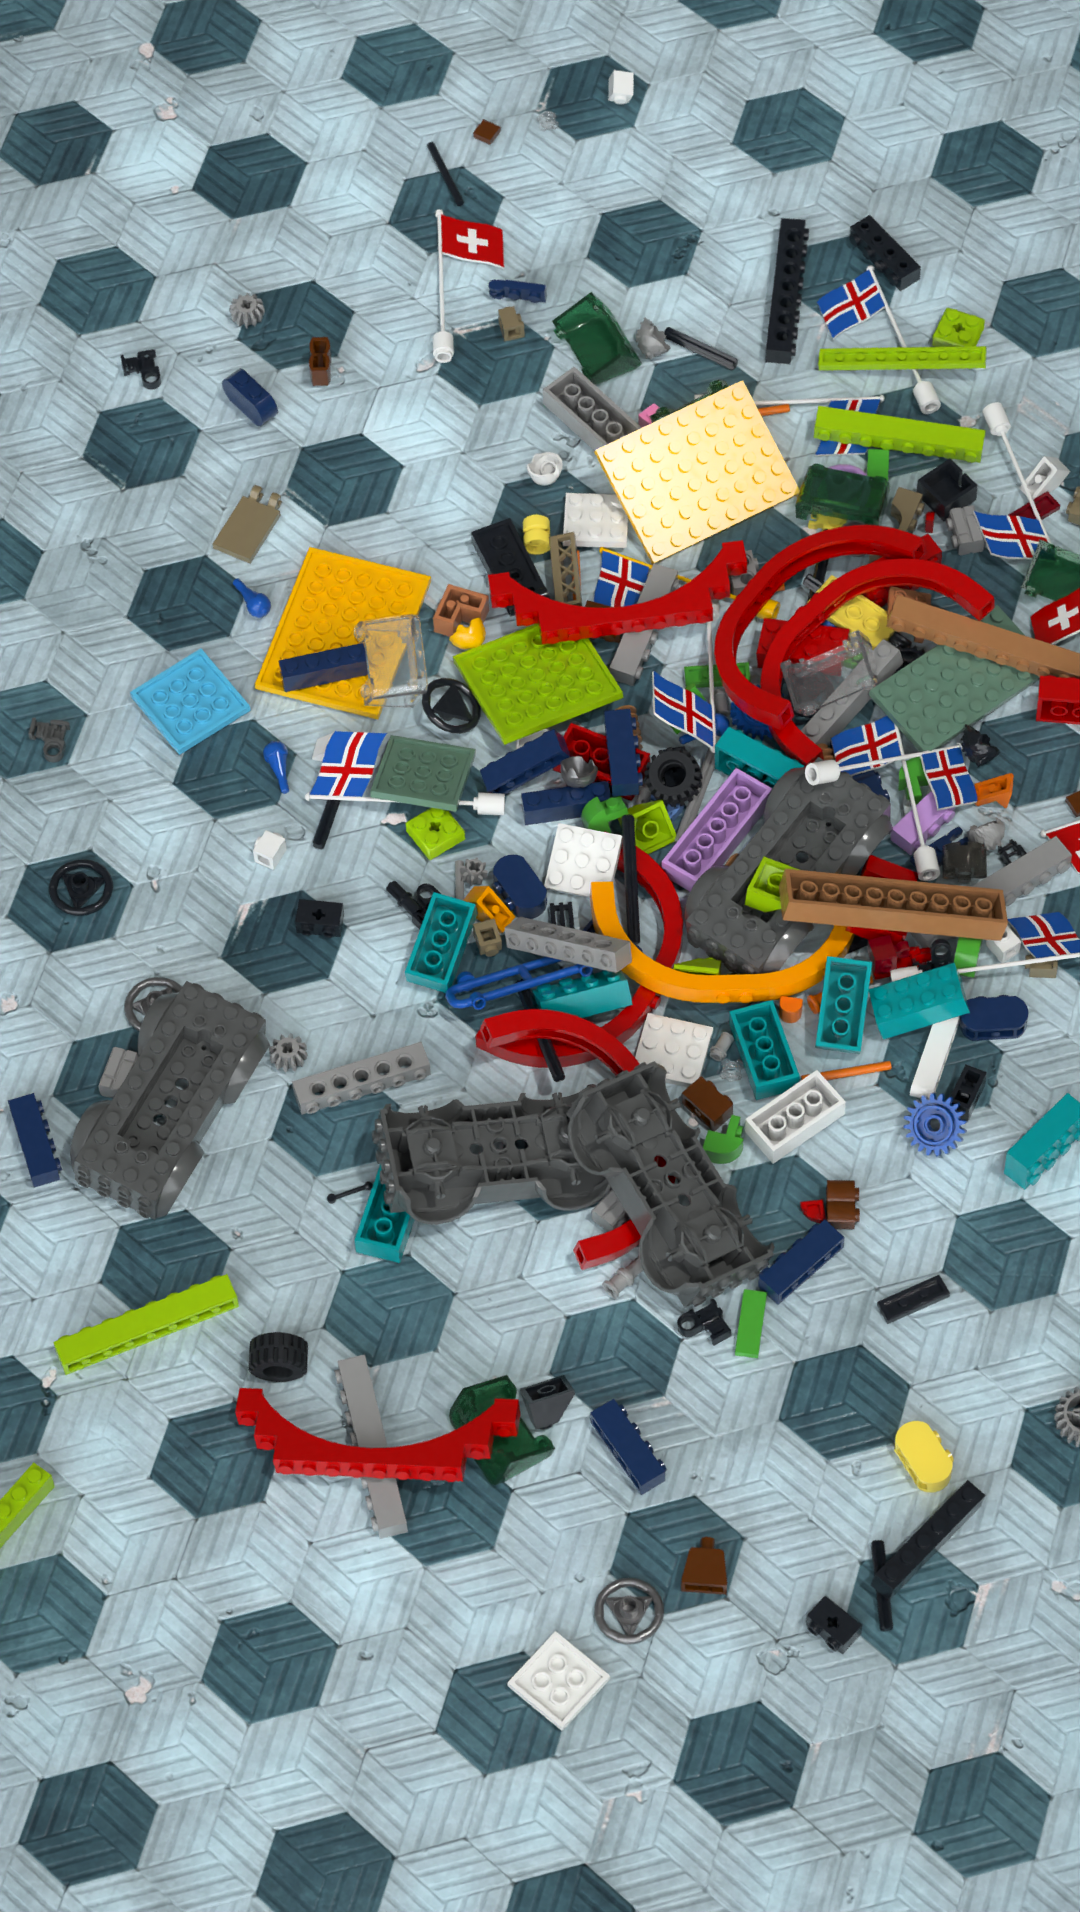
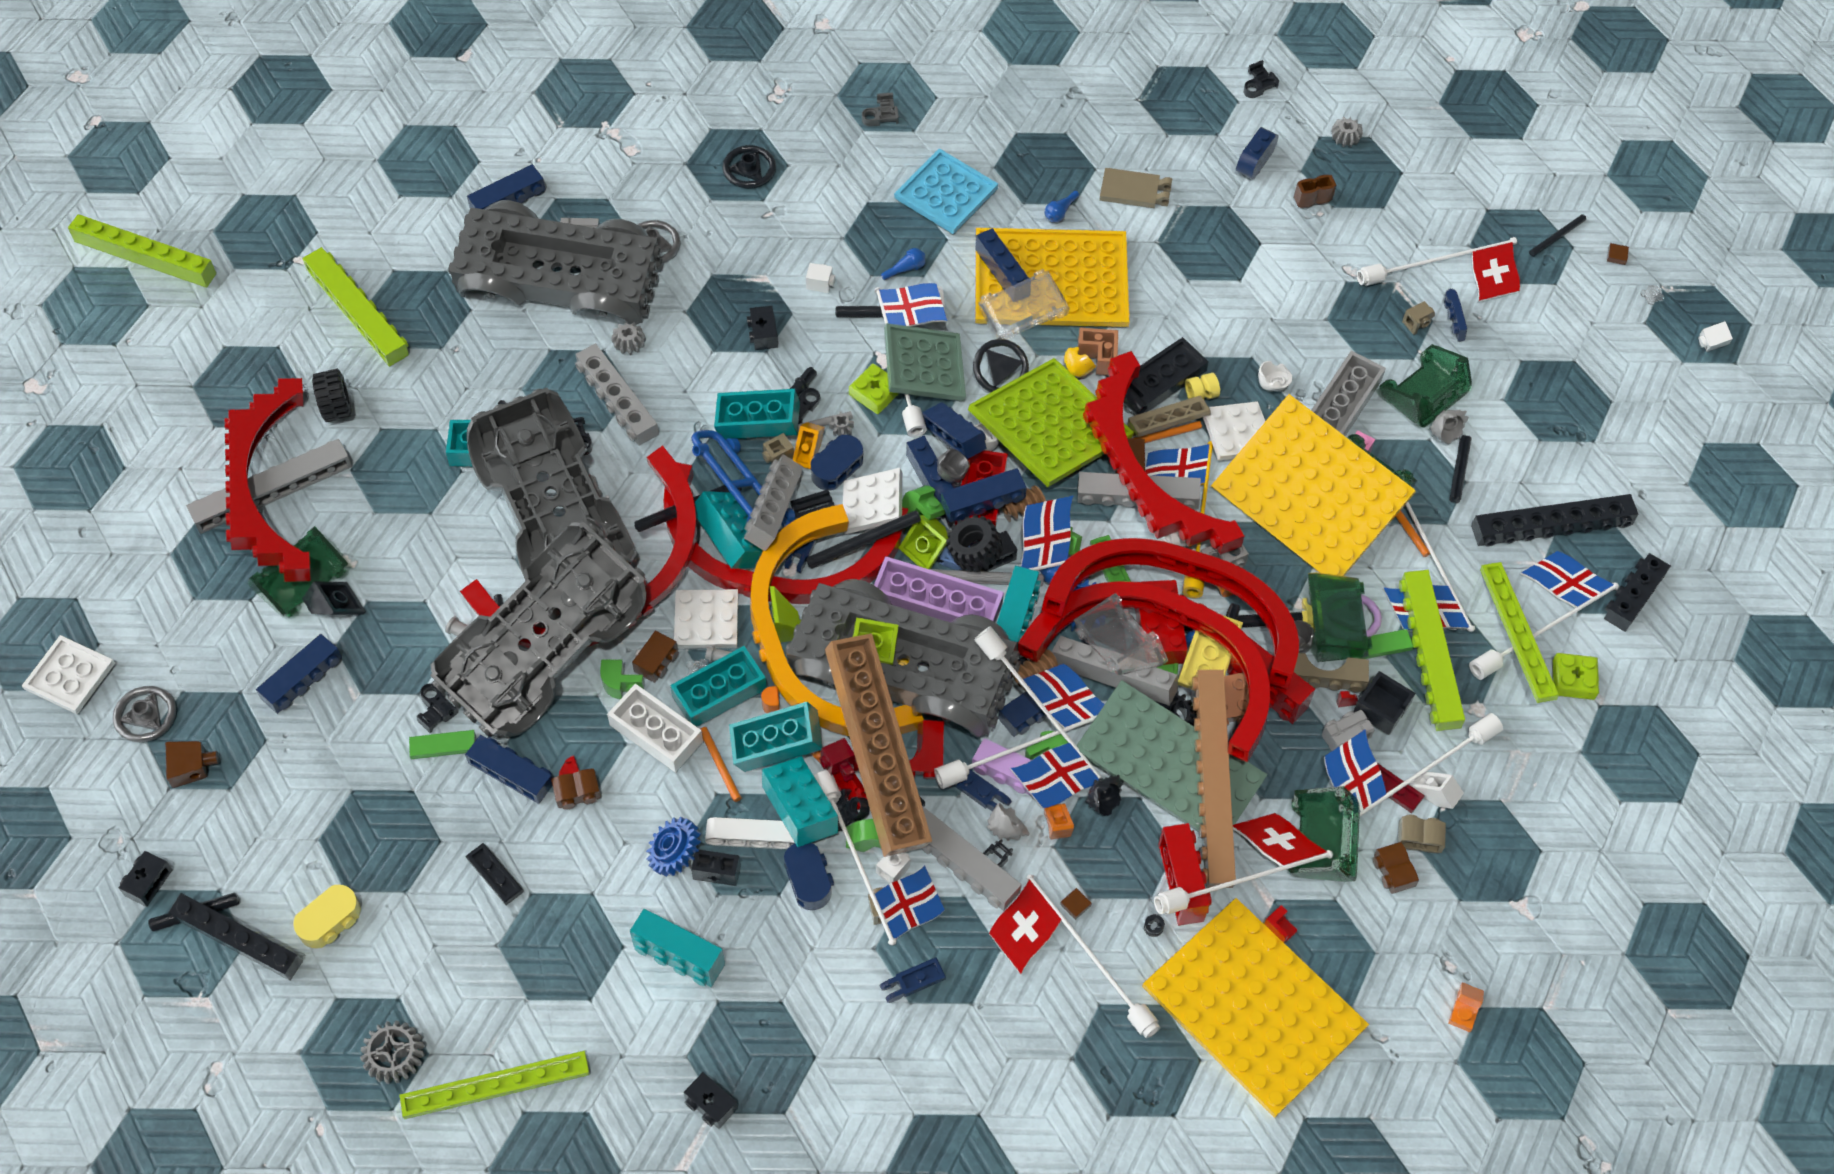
camera: 70 degrees right, 0 degrees up
clear smoke brick [942,842,987,883] -> none

